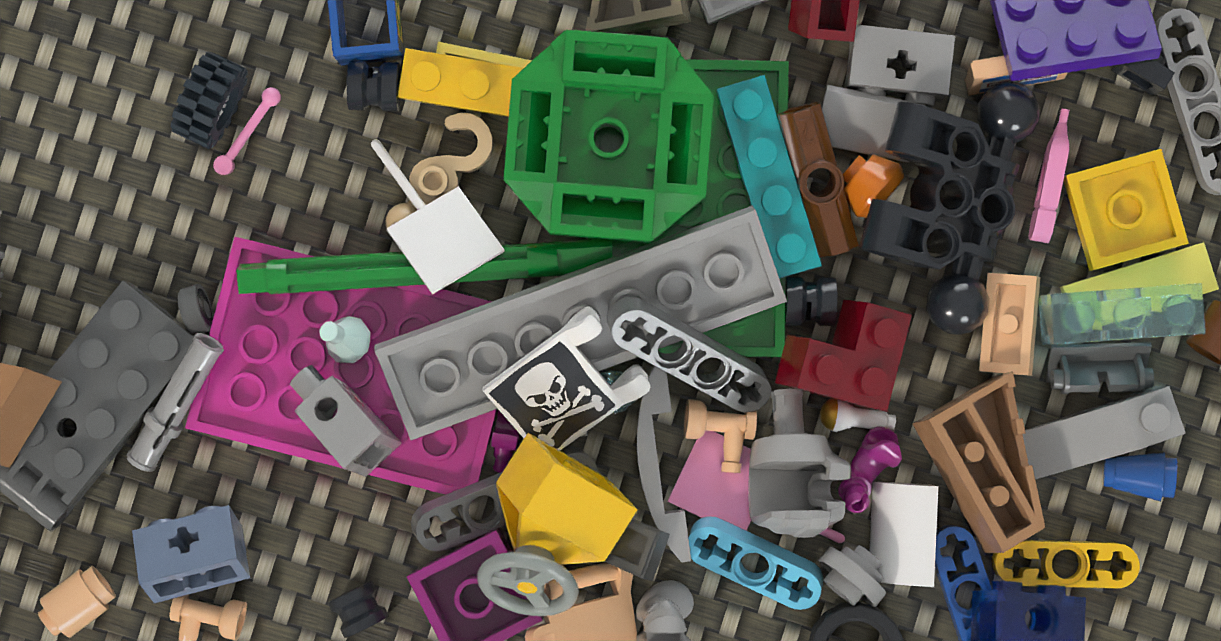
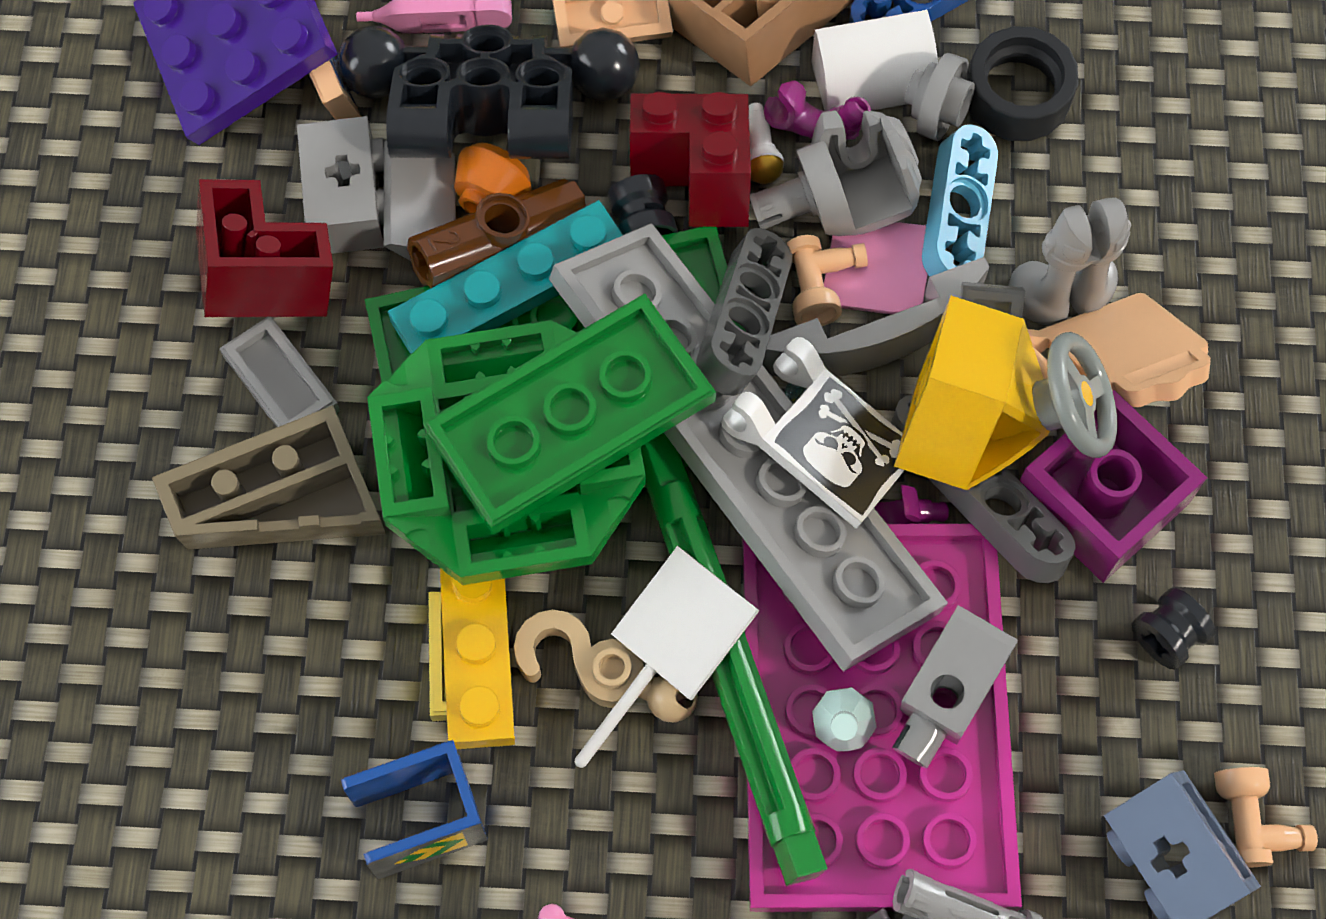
camera: 110 degrees left, 20 degrees down
black wheel [346,61,401,112] -> none
none -> green tile [423,293,716,535]

